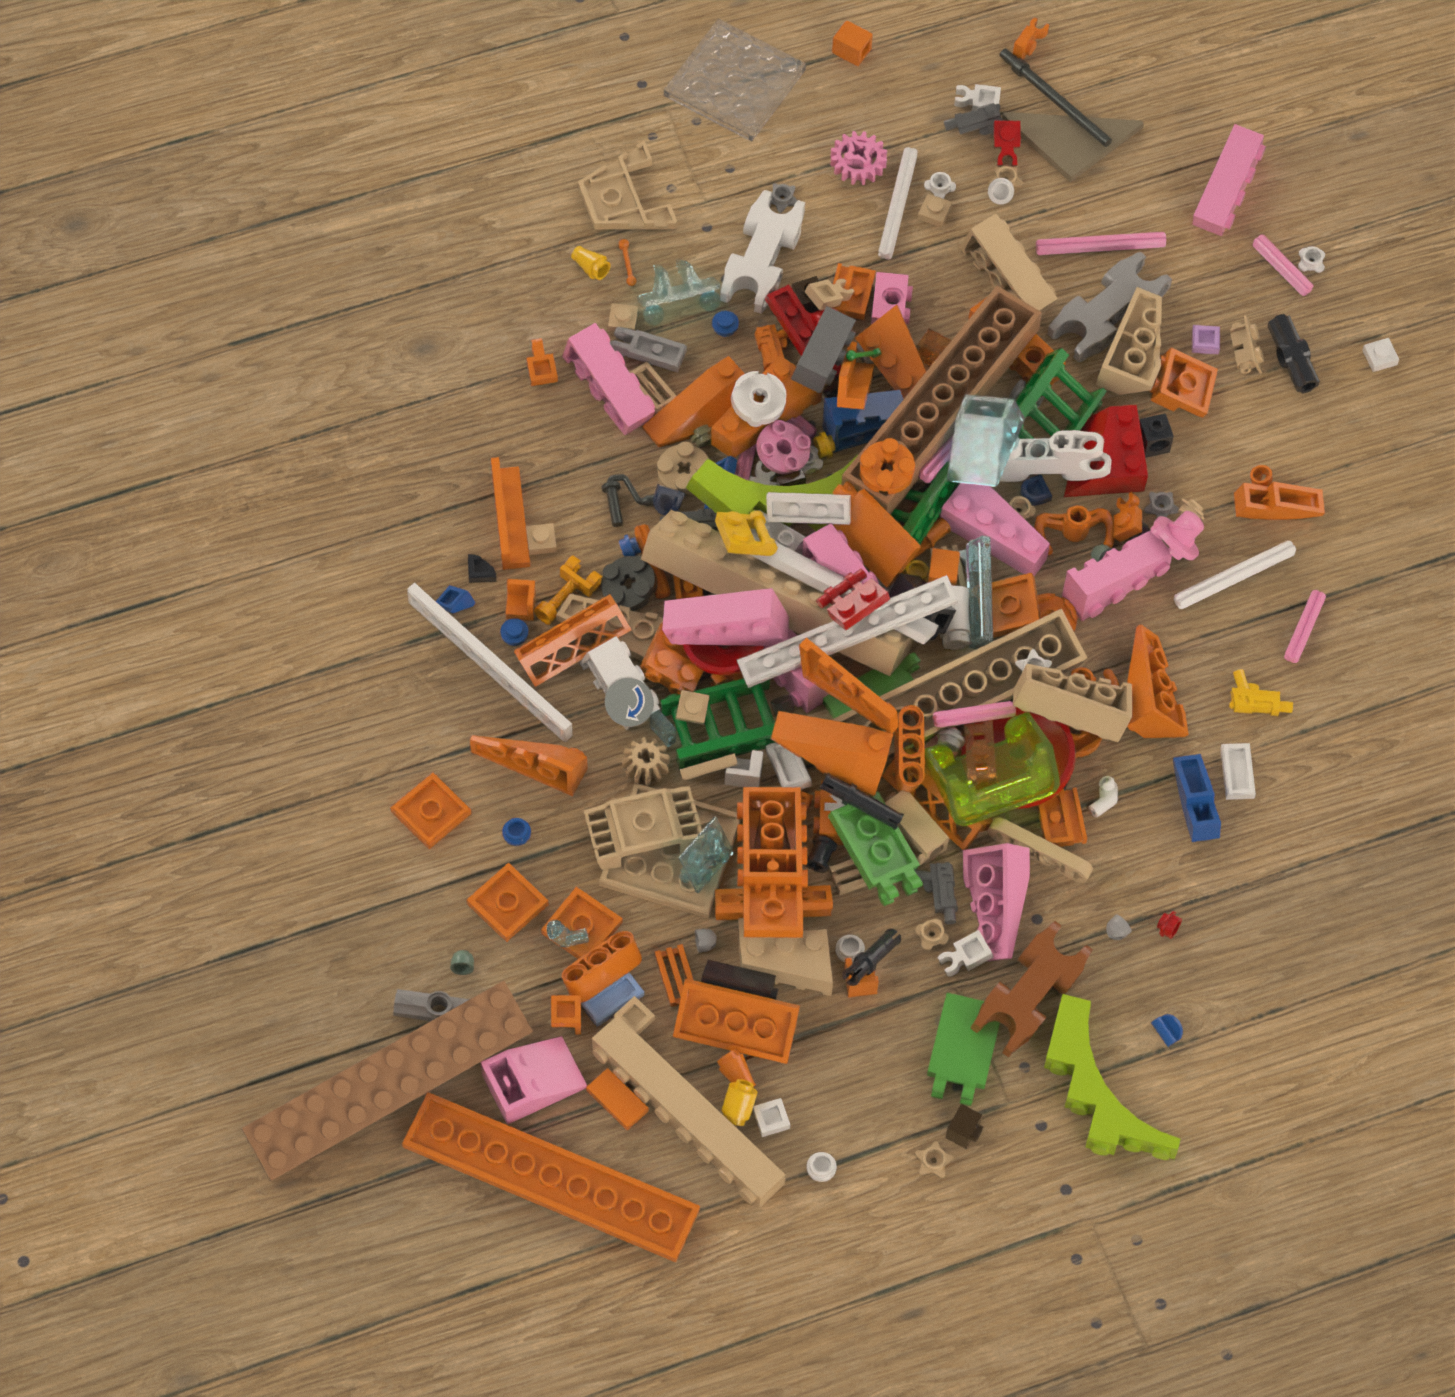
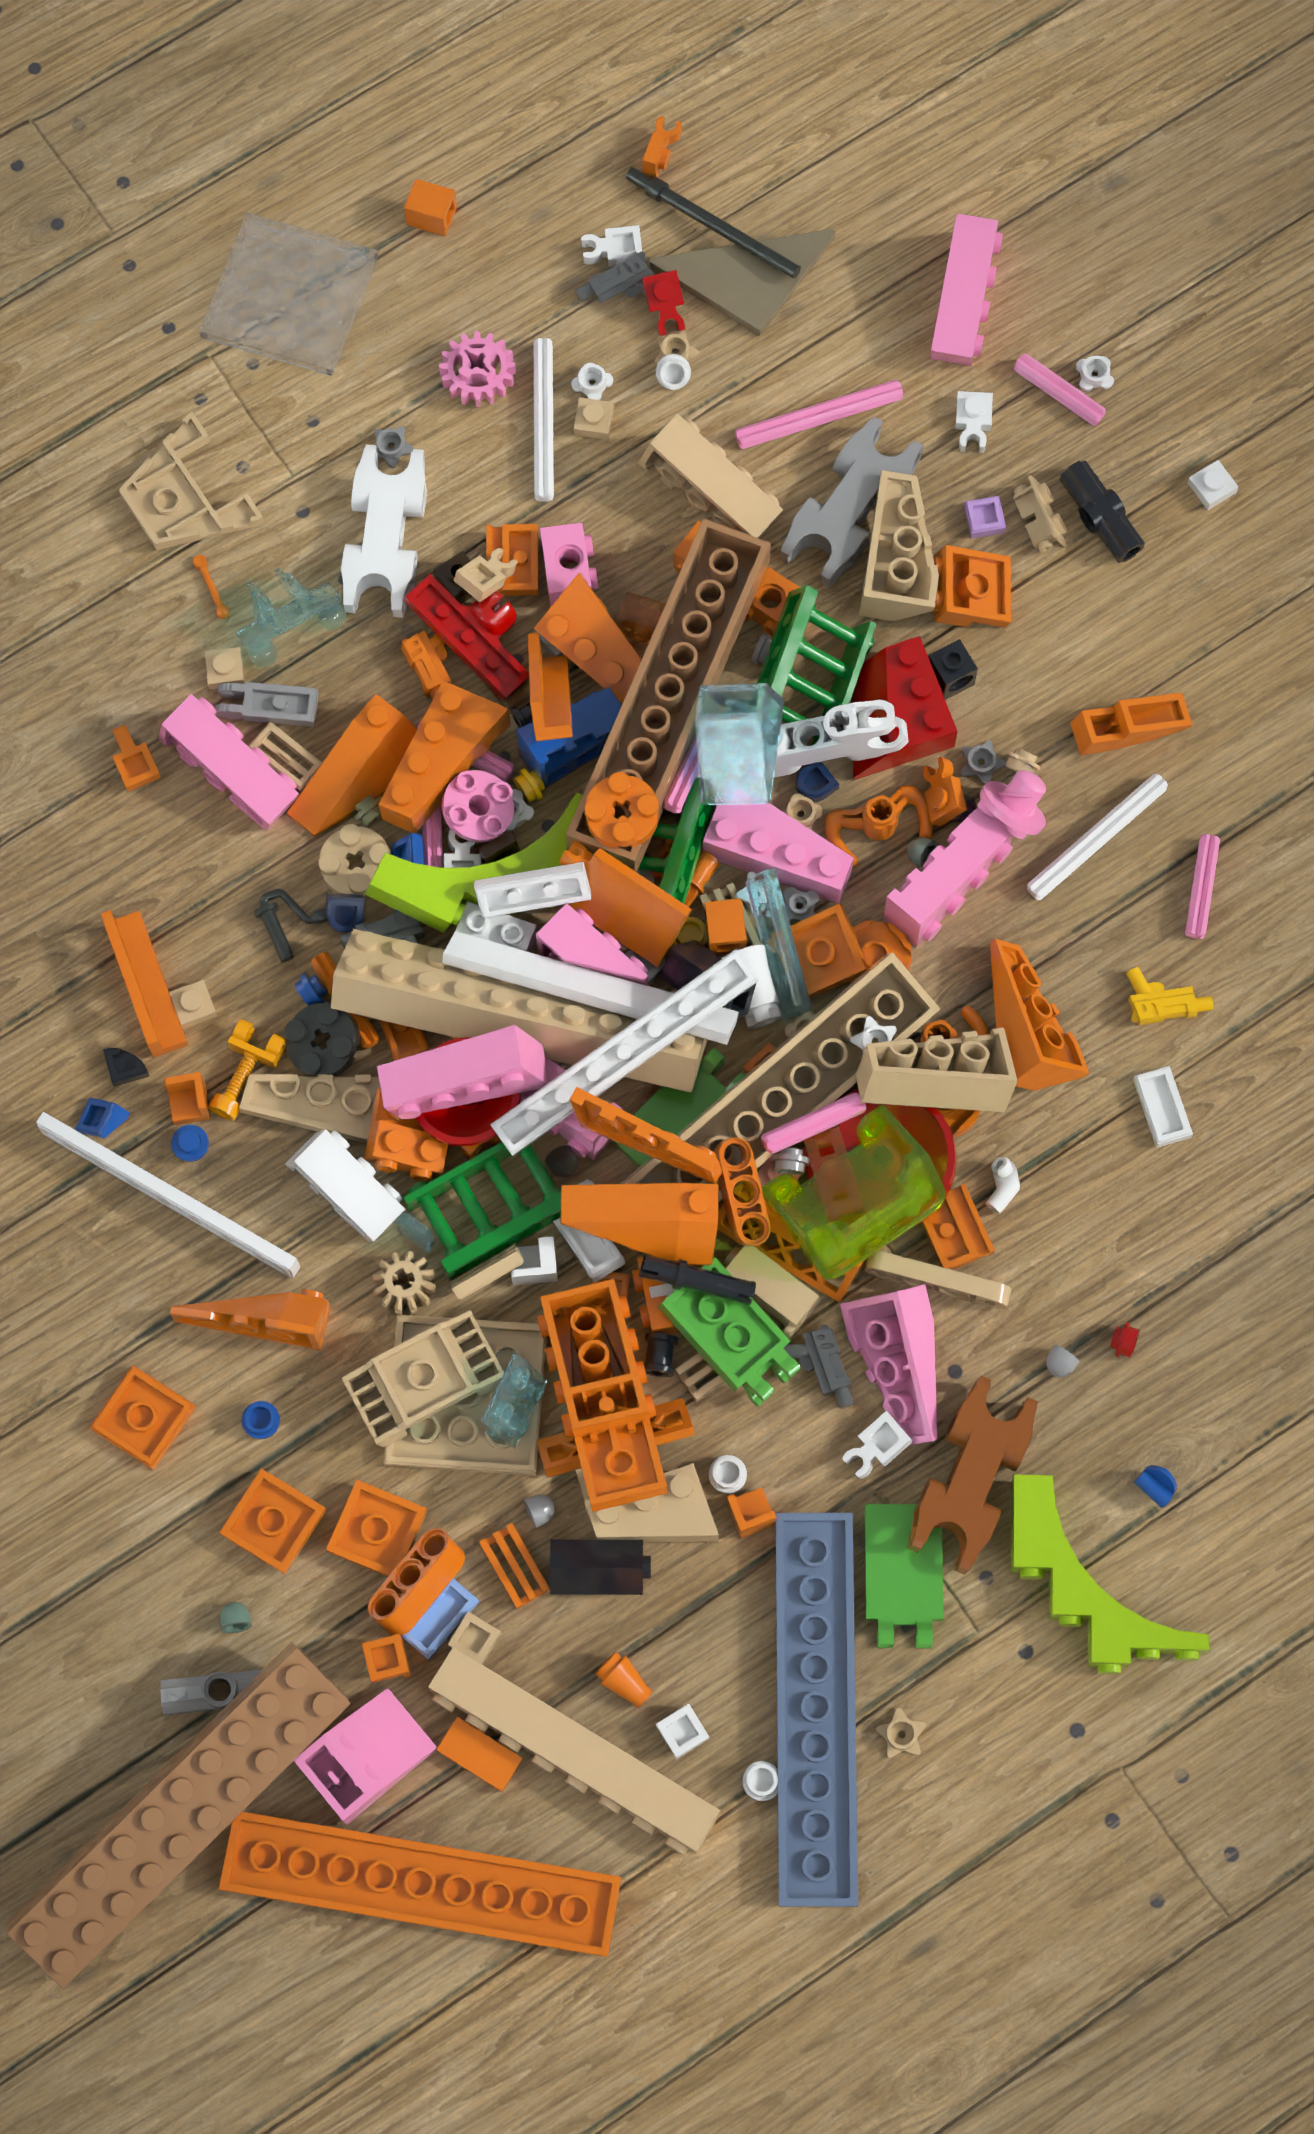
camera: 10 degrees left, 10 degrees up
orange fence [514,594,631,687] -> none
clear light blue arm [547,920,589,947] -> none
yellow cone [571,246,611,280] -> none
light grey sticker [605,678,654,727] -> none
orange plate [673,979,800,1064] -> none
tan plate [676,690,709,725] -> none
blue plate [712,311,739,337] -> none
yellow plate [715,511,778,556] -> none
yellow brick [721,1079,758,1126] -> none
white plate [731,371,786,427] -> none
dark grey wedge [791,306,856,393] -> none
plate [816,568,890,631] -> none
black pin [842,928,901,986] -> none
green hinge [846,348,882,361] -> none
tan plate [915,919,949,950] -> none
dark brown plate [946,1104,984,1149] -> none
blue slope [1173,754,1221,842] -> none
orange hinge [1250,465,1273,487] -> none
none -> sand blue plate [775,1513,858,1907]
none -> light grey plate [780,887,819,923]
none -> white plate [955,391,993,453]

